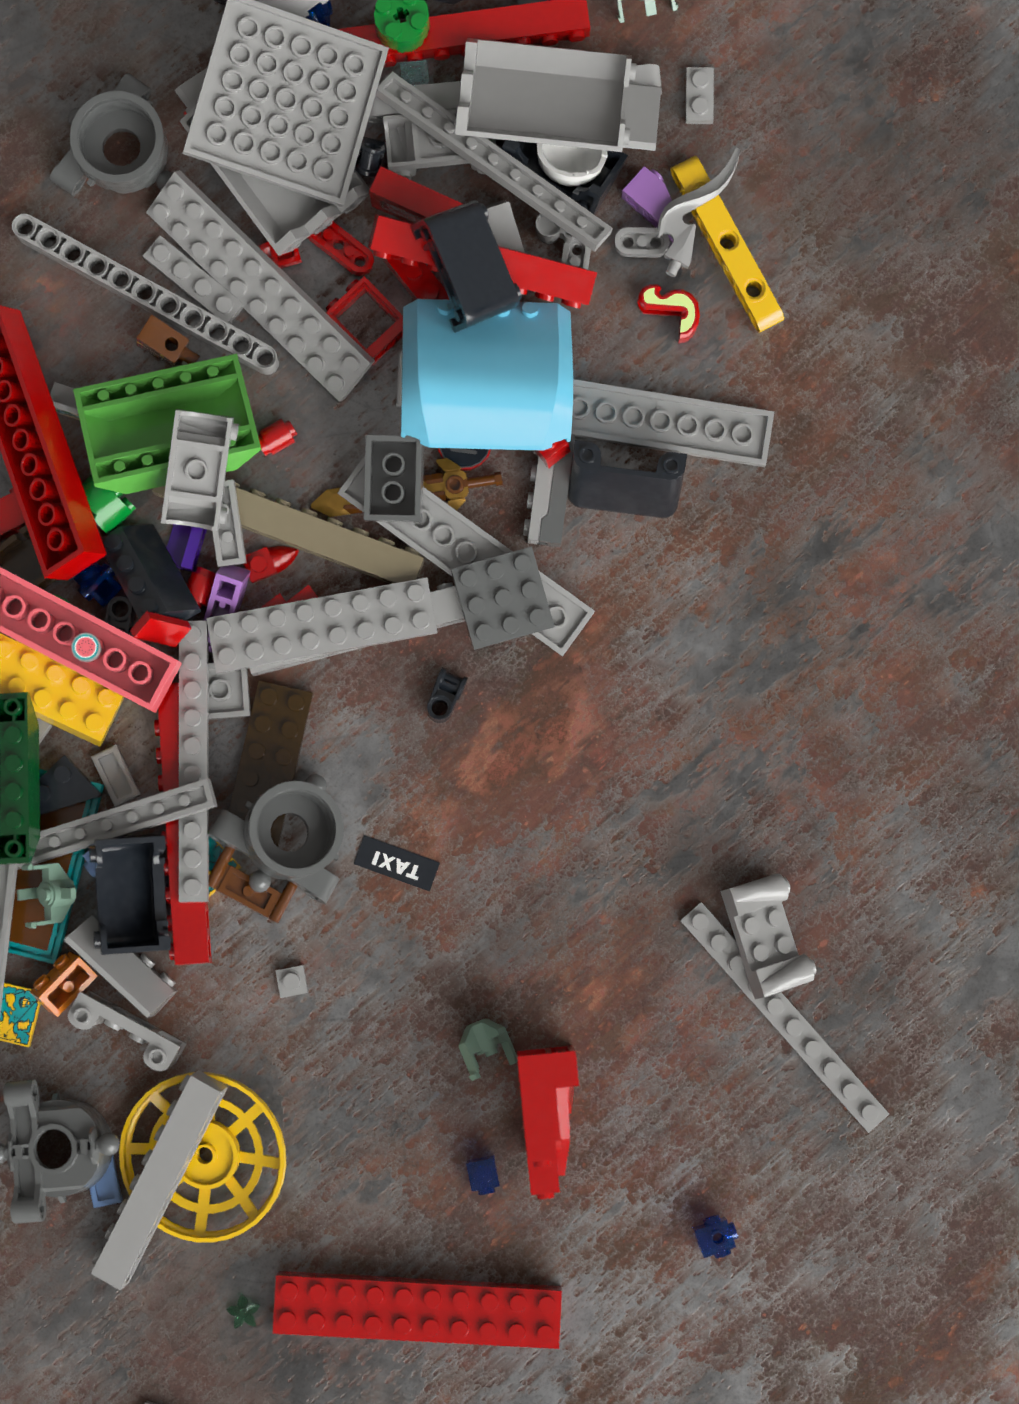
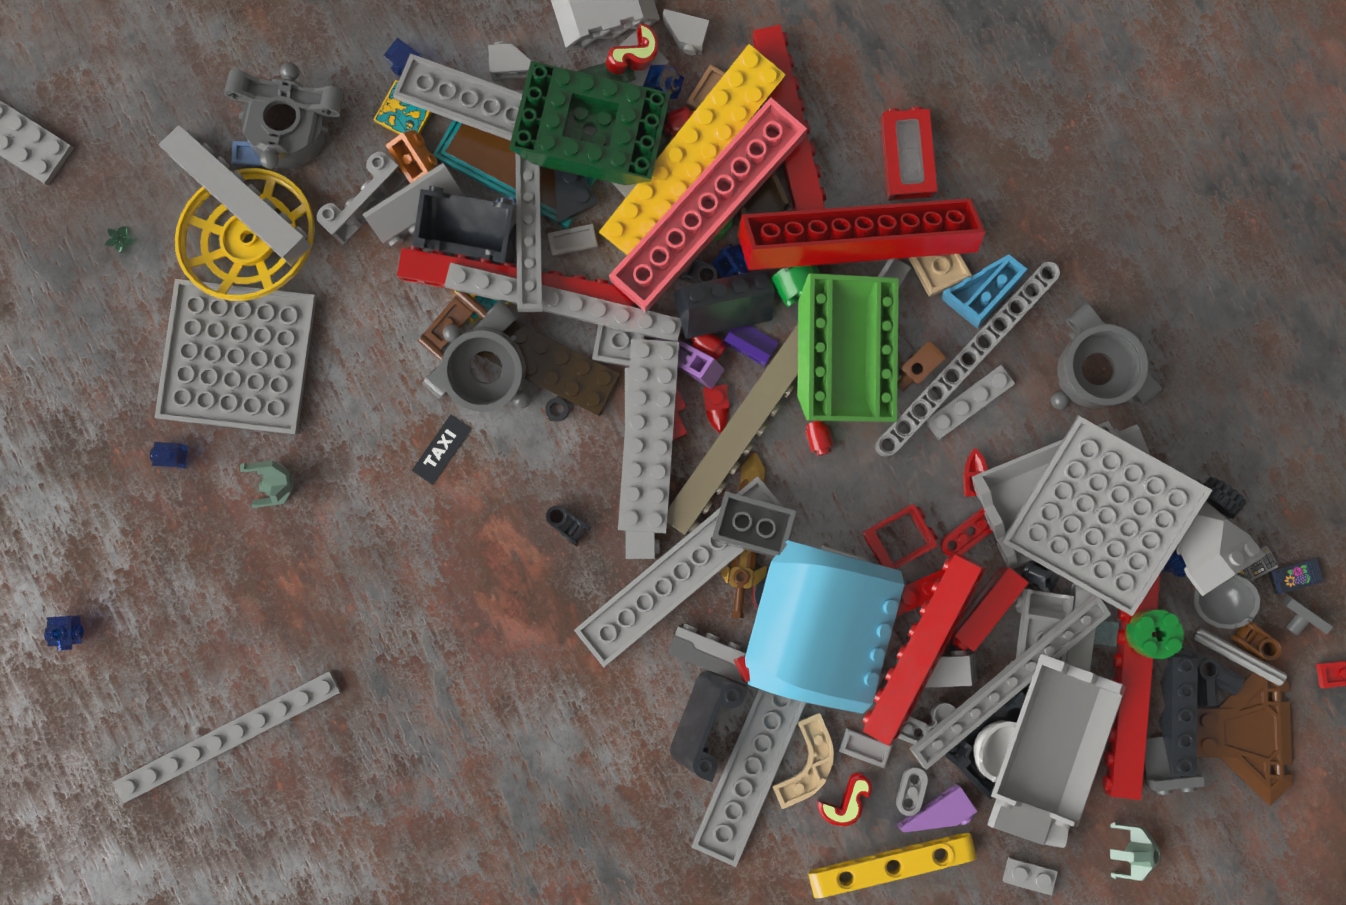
camera: 110 degrees right, 0 degrees up
sand green piece [17,863,76,929] -> none
tile [71,633,101,662] -> none
red tile [130,611,192,647] -> none
light grey plate [146,170,375,402] -> none
light grey piece [161,409,239,531] -> none
light grey plate [212,480,247,567] -> none
red brick [273,1271,562,1349] -> none
light grey plate [275,965,309,998] -> none
black windscreen [410,200,522,333] -> none
dark grey plate [450,546,555,650] -> none
red panel [517,1045,579,1199] -> none
light grey piece [657,148,740,277] -> none
light grey piece [720,873,816,999] -> none
none -> light grey plate [154,279,317,435]
none -> black piece [545,398,569,422]
none -> tan plate [772,712,834,809]
none -> light grey tile [838,728,892,769]
none -> tan plate [908,254,972,297]
none -> dark azure wedge [942,254,1027,329]

